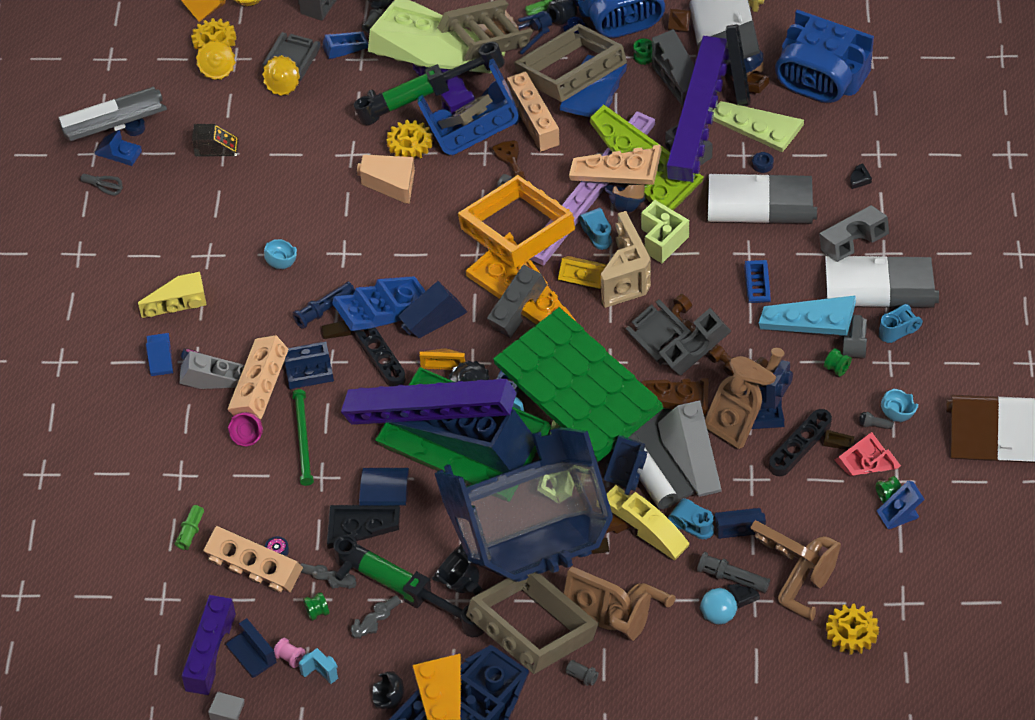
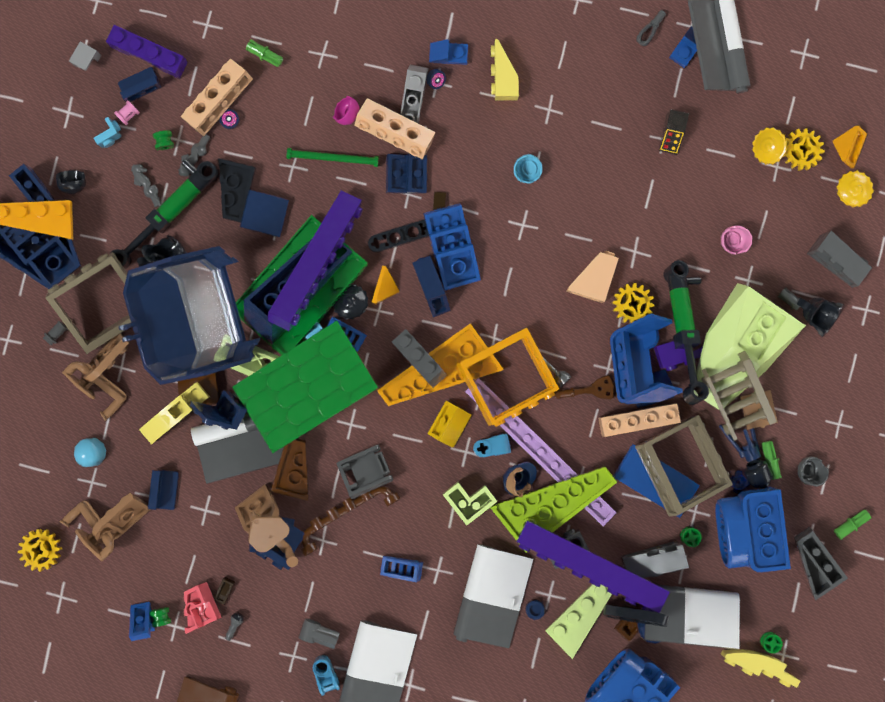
camera: 100 degrees right, 35 degrees up
dark grey container [262,32,320,81] -> none
yellow piece [262,55,300,96] -> none
dark blue pin [292,281,355,329] -> none
blue slope [323,31,369,59] -> none
dark tan wing [438,94,493,129] -> none
light nougat wing [569,145,662,185] -> none
tan bracket [601,211,651,308] -> none
light grey wedge [658,401,722,497] -> none
dark grey arch [659,308,731,376] -> none
reddish brown tile [668,9,691,32] -> none
dark azure piece [668,498,714,539] -> none
dark grey pin [697,551,771,593] -> none
black tile [727,584,760,609] -> none
medium azure wing [759,295,856,335] -> none
black beam [769,409,832,476] -> none
dark grey arch [819,205,889,262] -> none
green wheel [824,348,852,377] -> none
black tile [850,163,872,189] -> none
medium azure hair [881,389,918,422] -> none
none -> bright pink hair [721,226,752,255]

